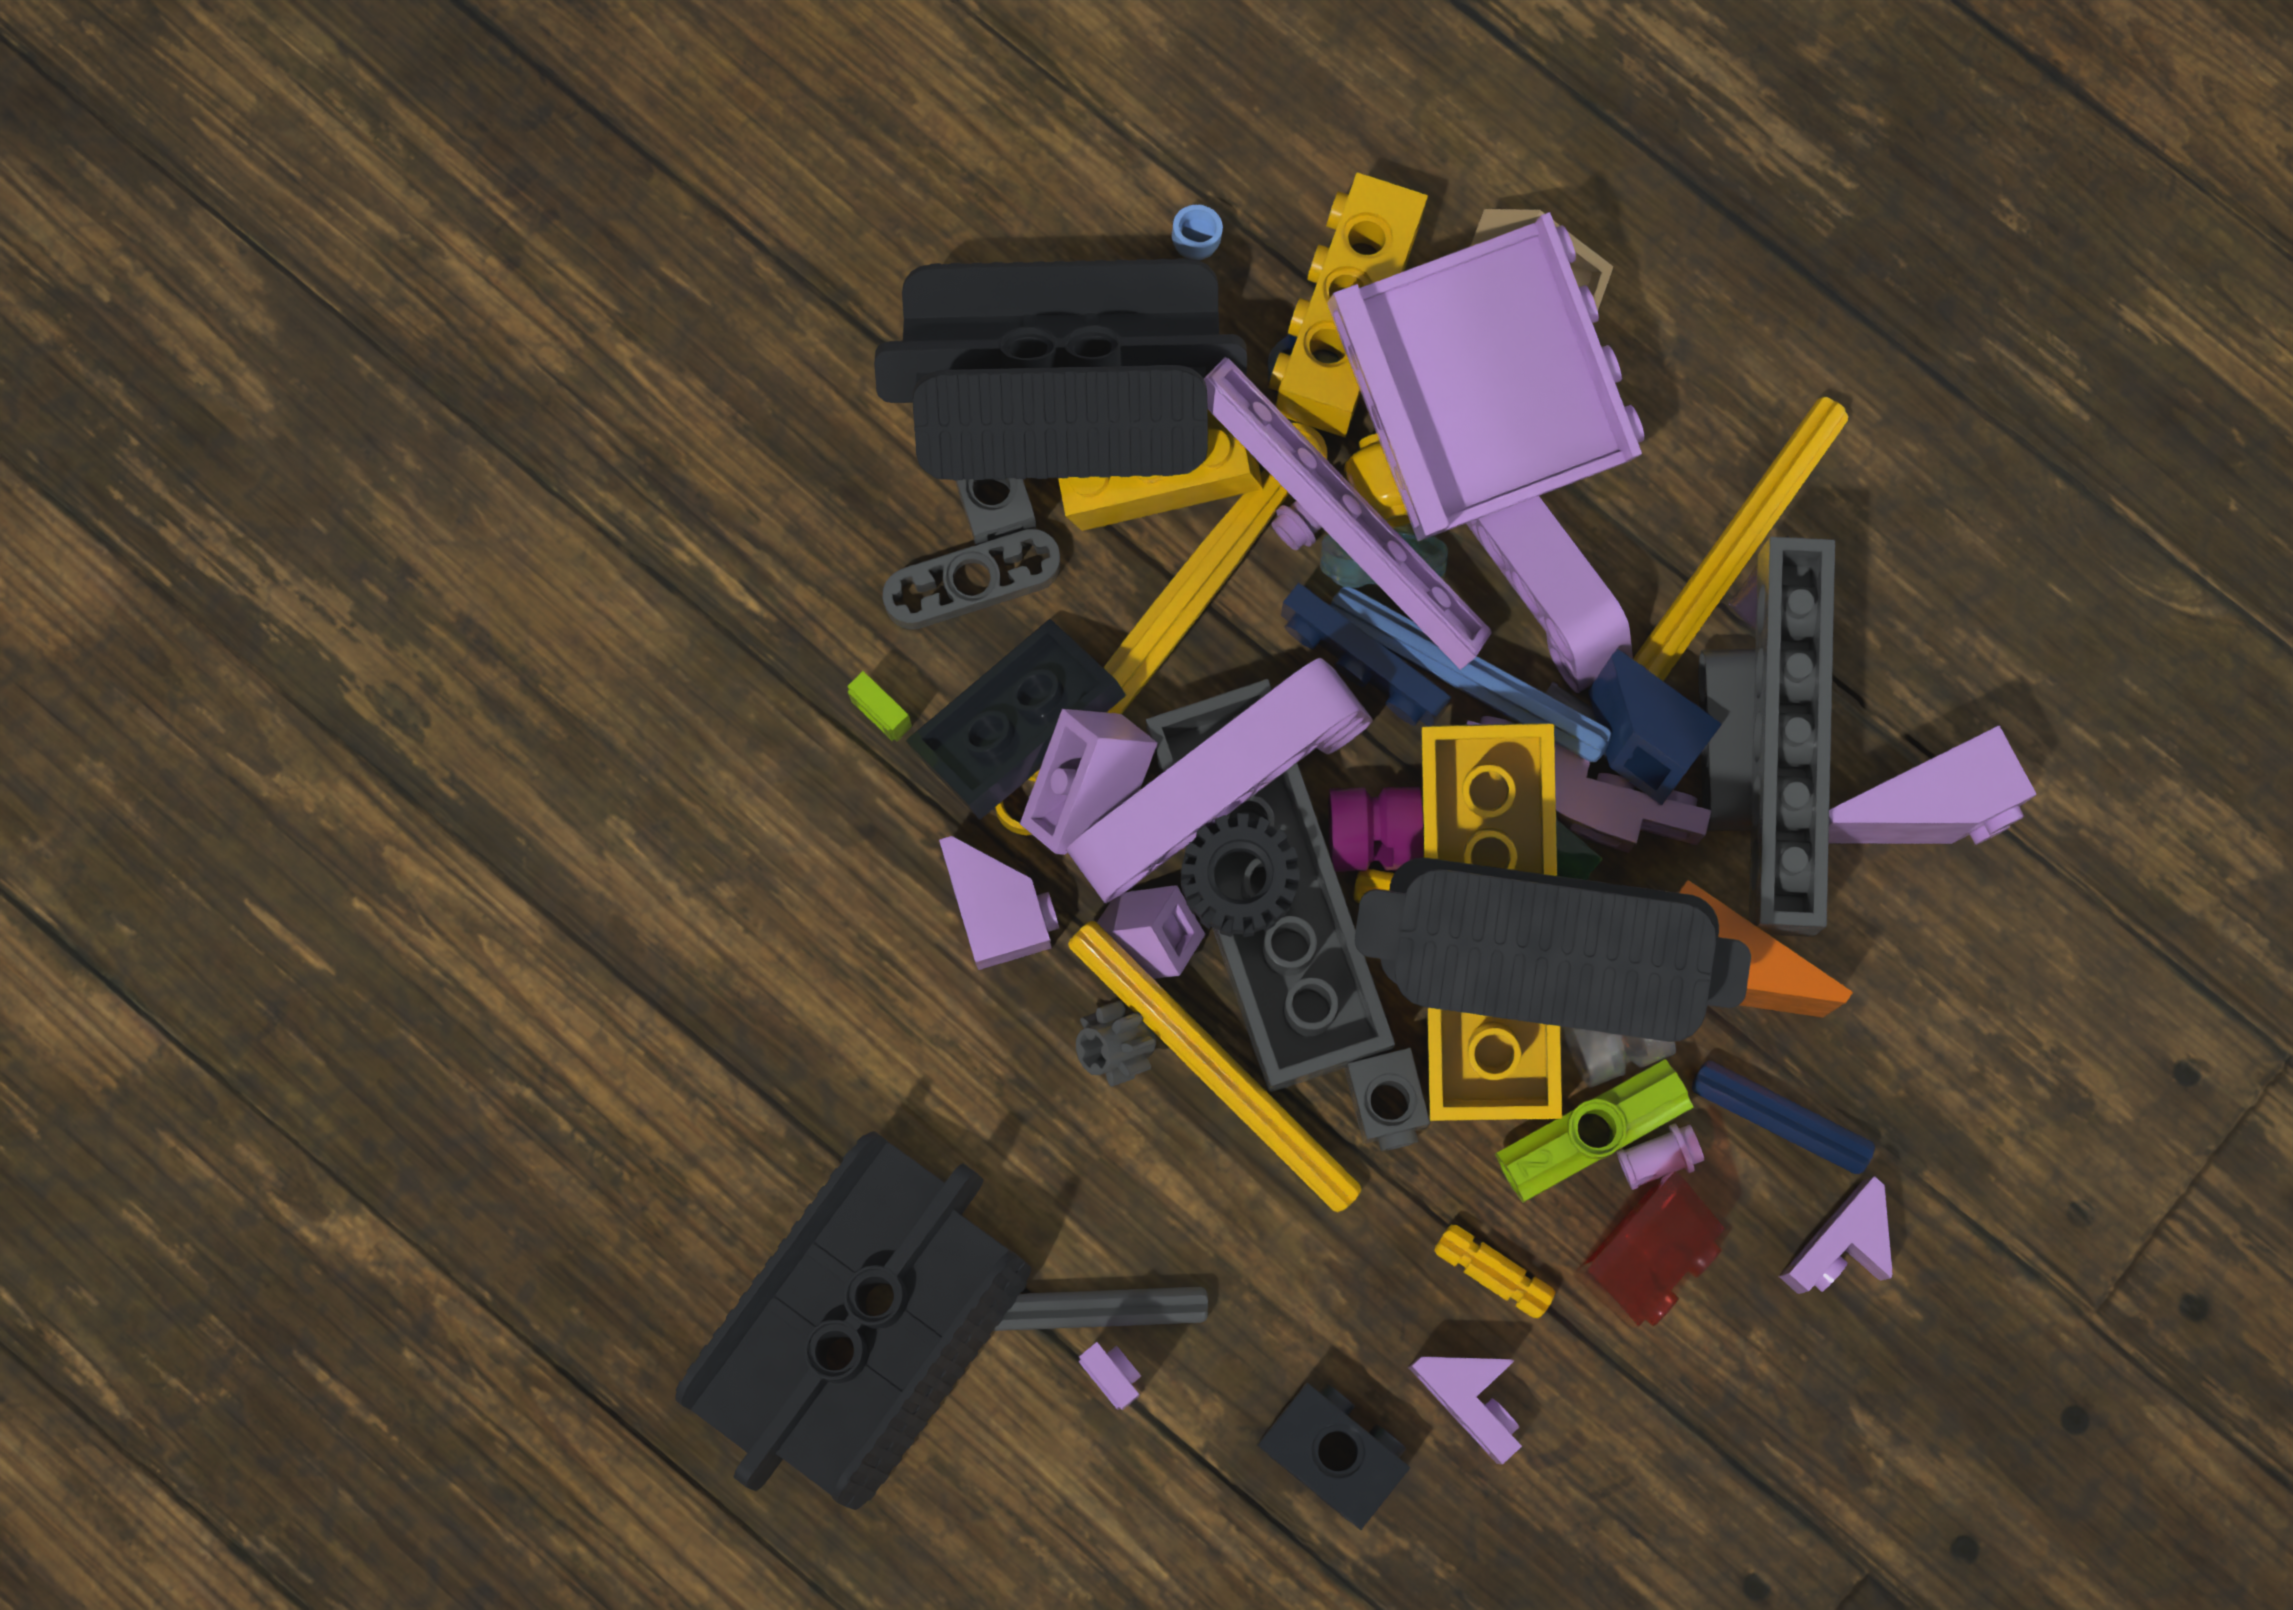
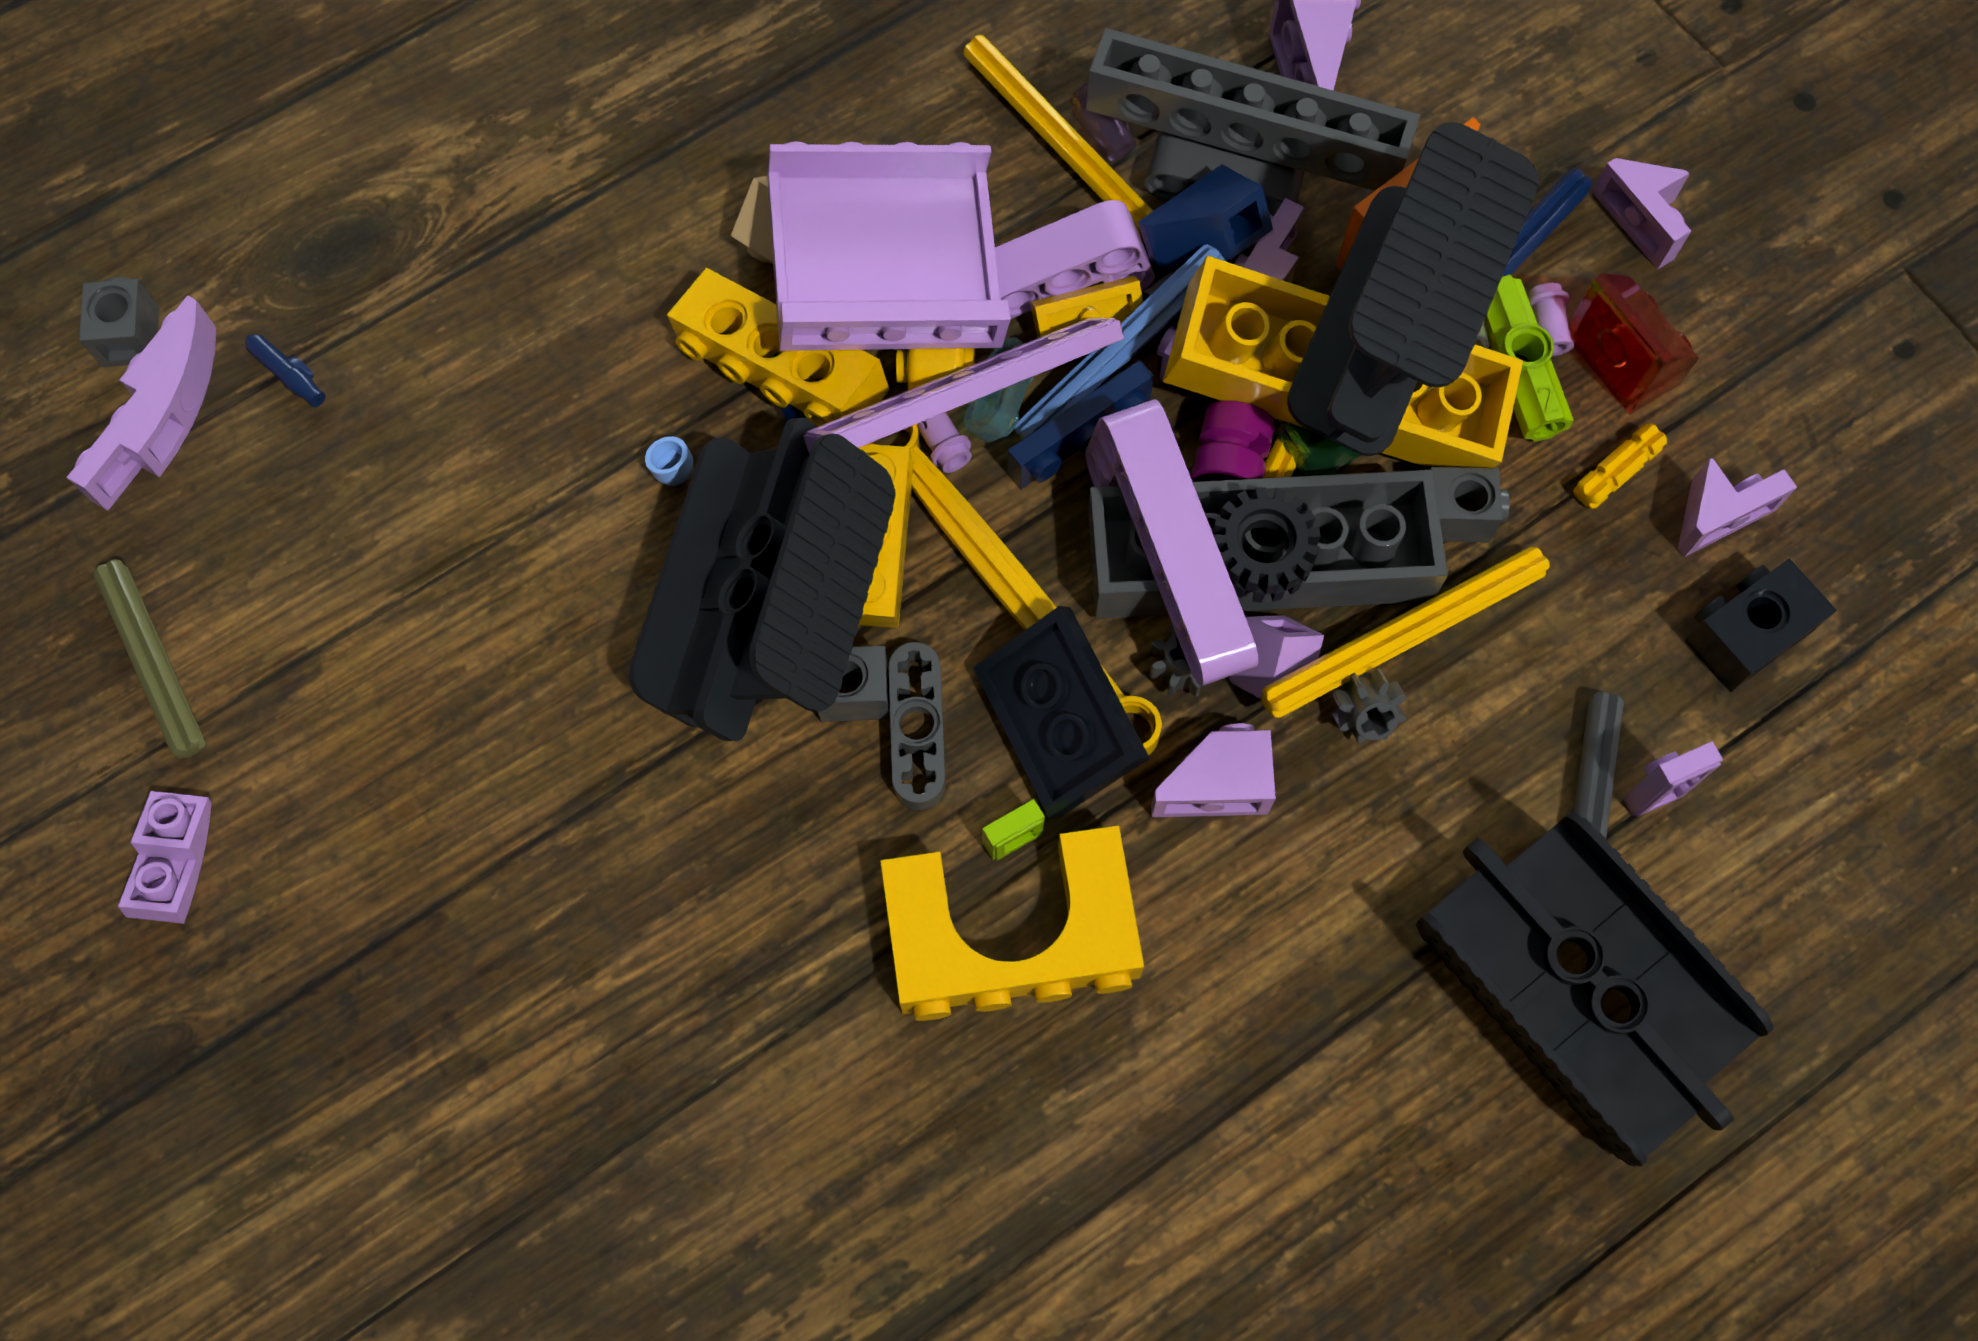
camera: 75 degrees left, 10 degrees down
lavender slope [1020,709,1158,855] -> none
none -> yellow arch [880,825,1144,1021]
none -> yellow plate [1030,276,1143,339]

